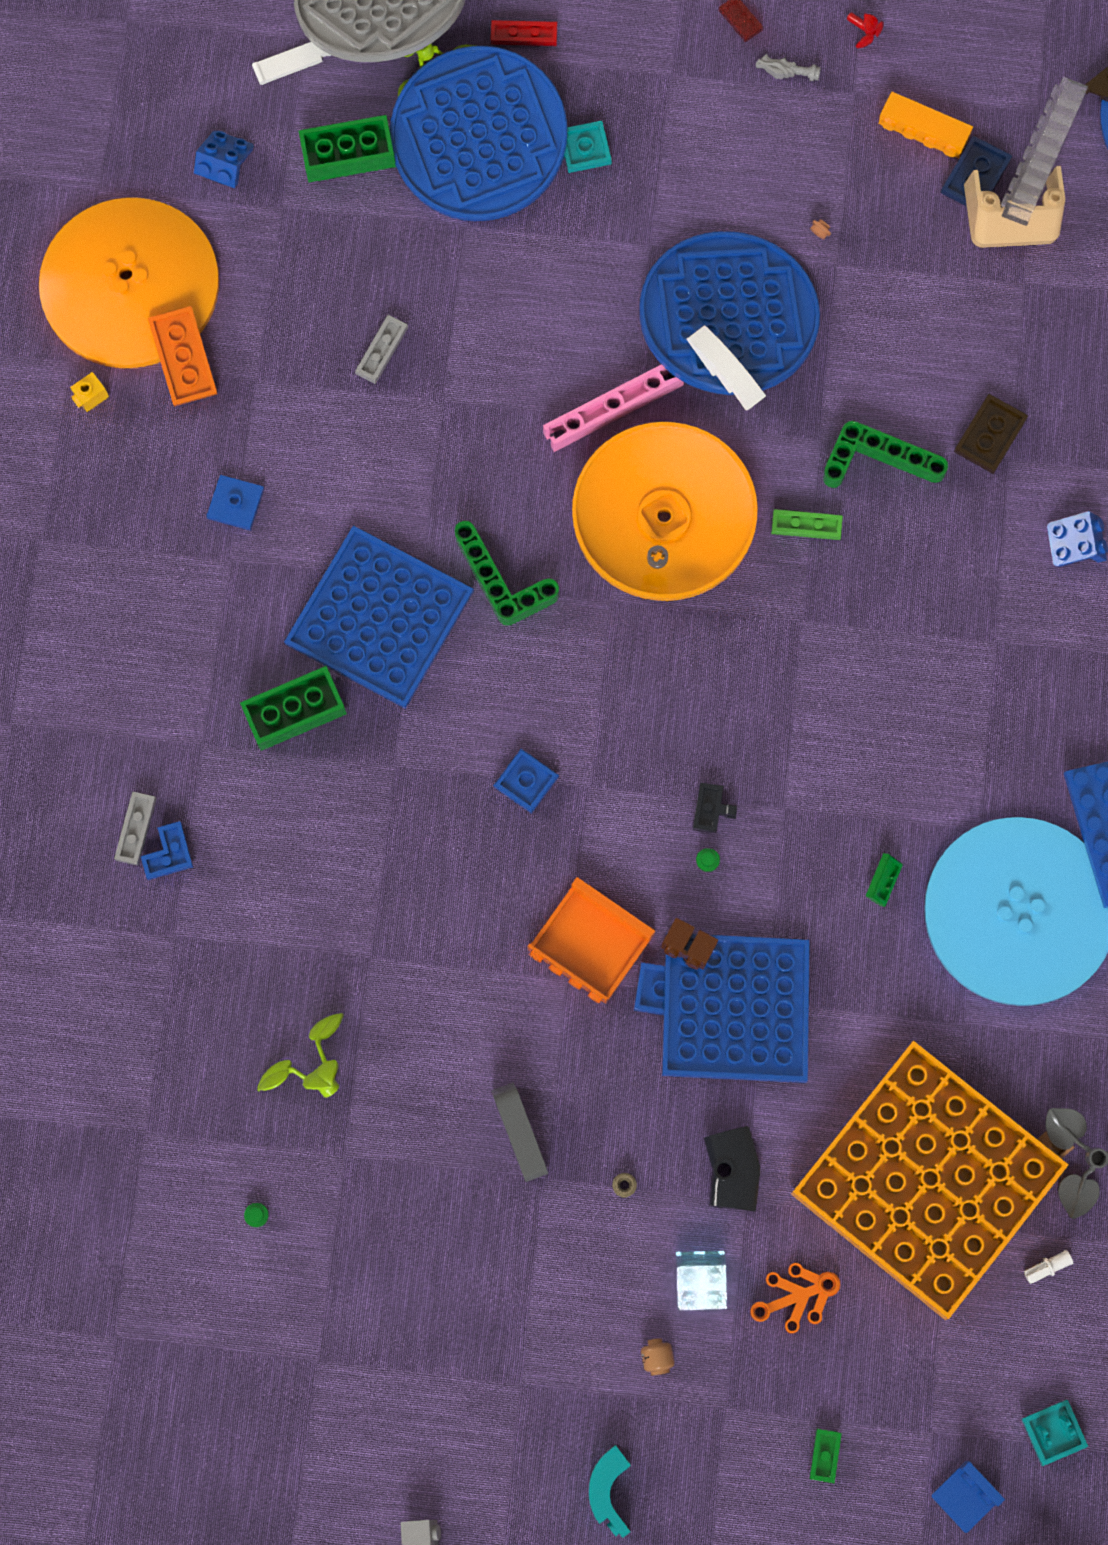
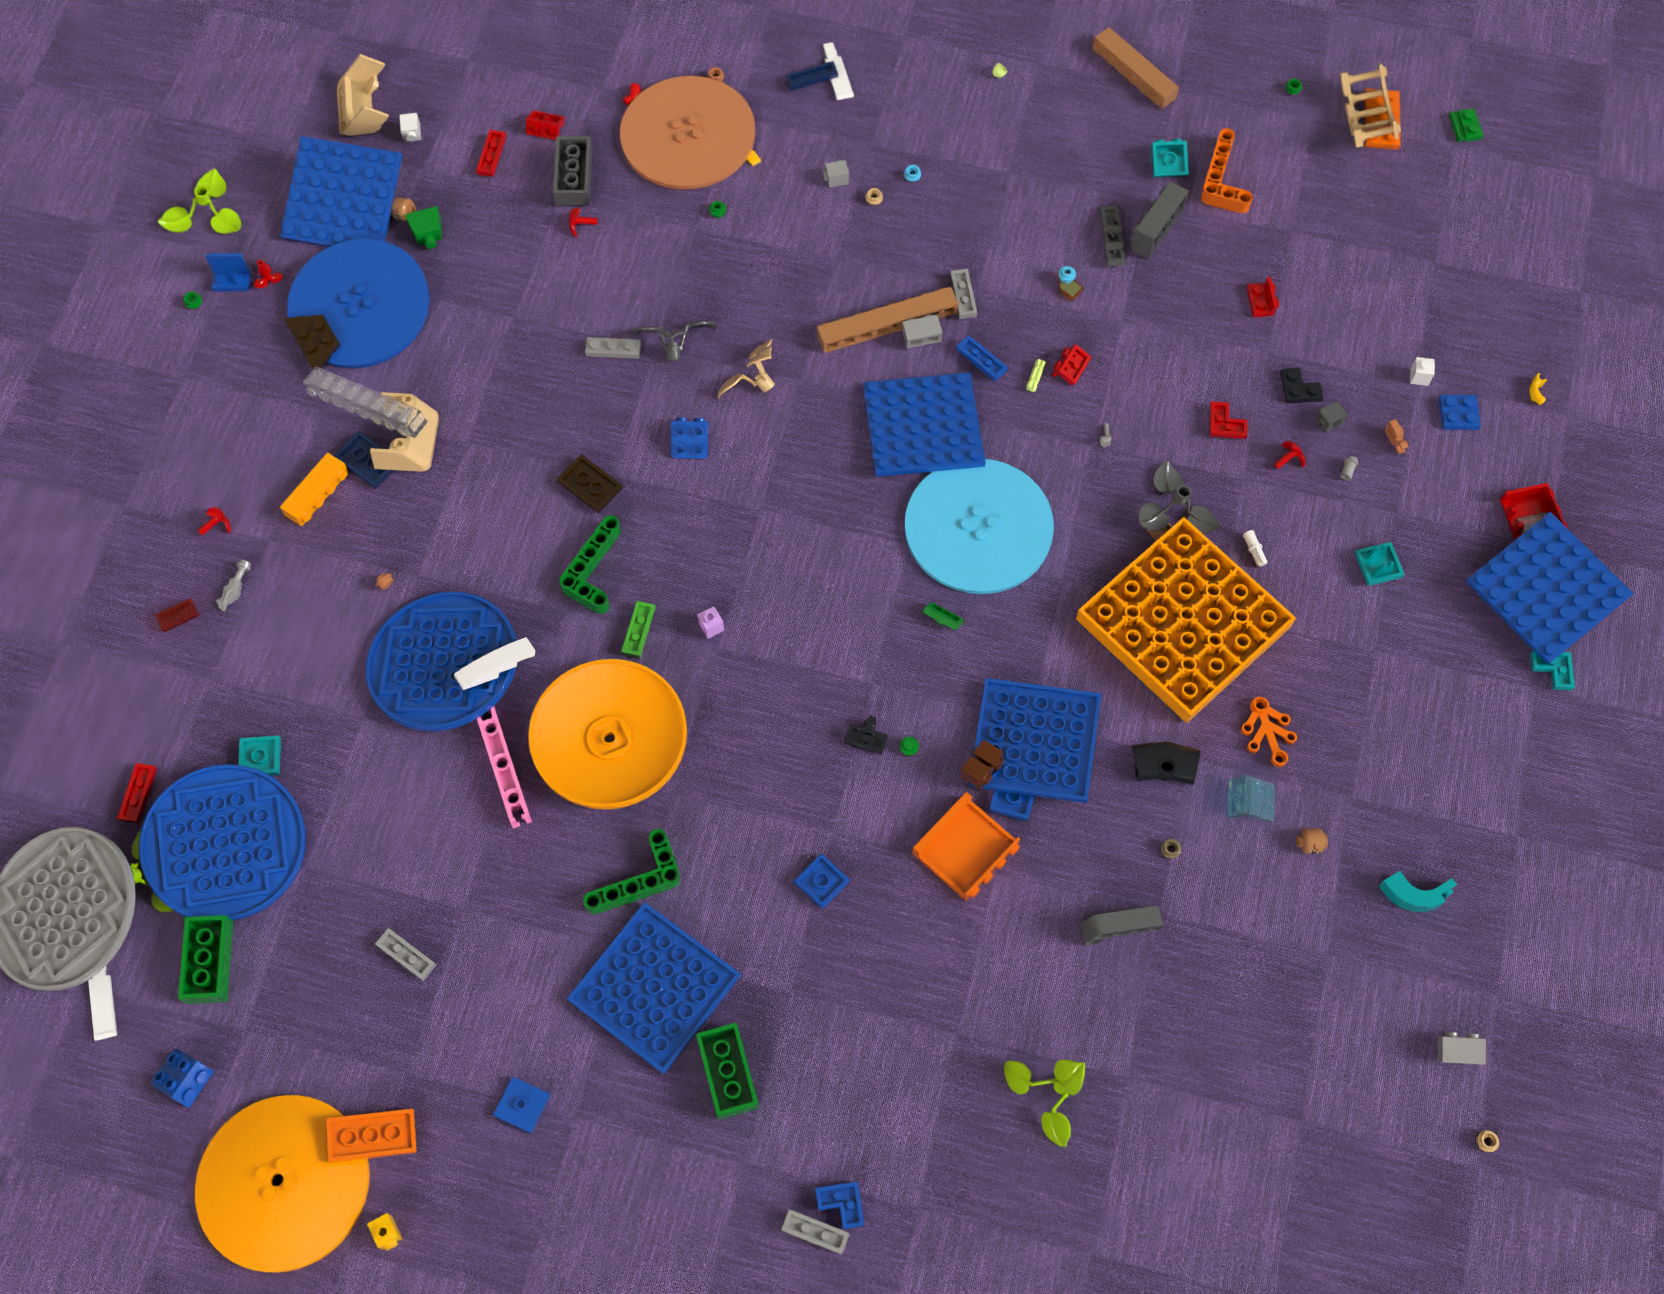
camera: 85 degrees left, 10 degrees down
green plate [244,1203,269,1228] -> none
dark grey bush [647,545,668,569] -> none
green plate [809,1429,842,1484] -> none
blue bracket [931,1461,1005,1533] -> none
none -> lavender brick [697,606,724,639]

